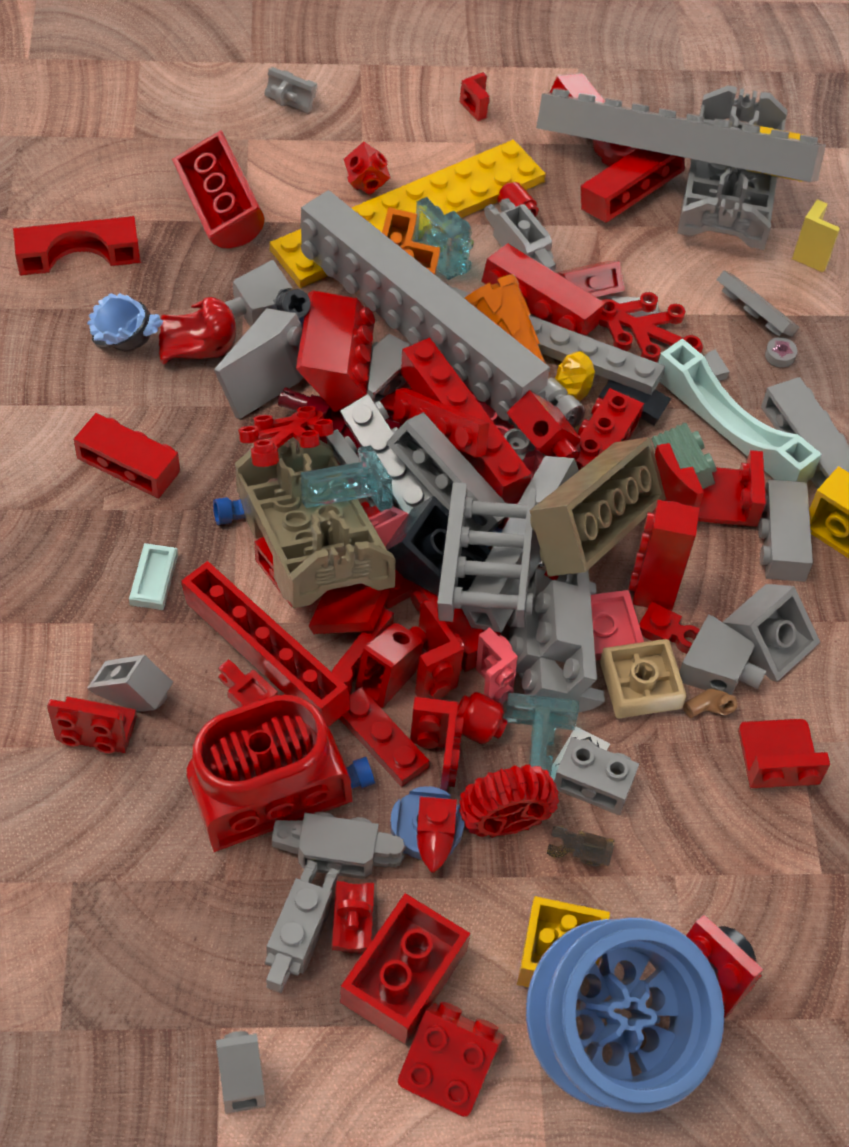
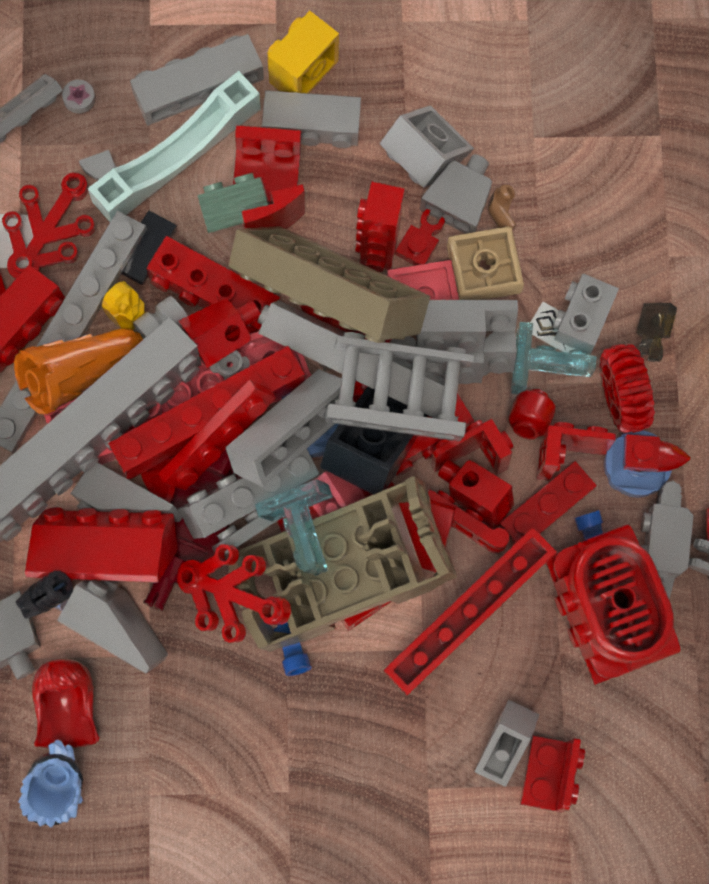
camera: 90 degrees left, 20 degrees up
red brick [73,413,180,499] -> none
light aqua tile [129,543,178,610] -> none
red plate [218,659,278,707] -> none
coral bracket [476,627,518,704] -> none
red bracket [738,719,830,789] -> none

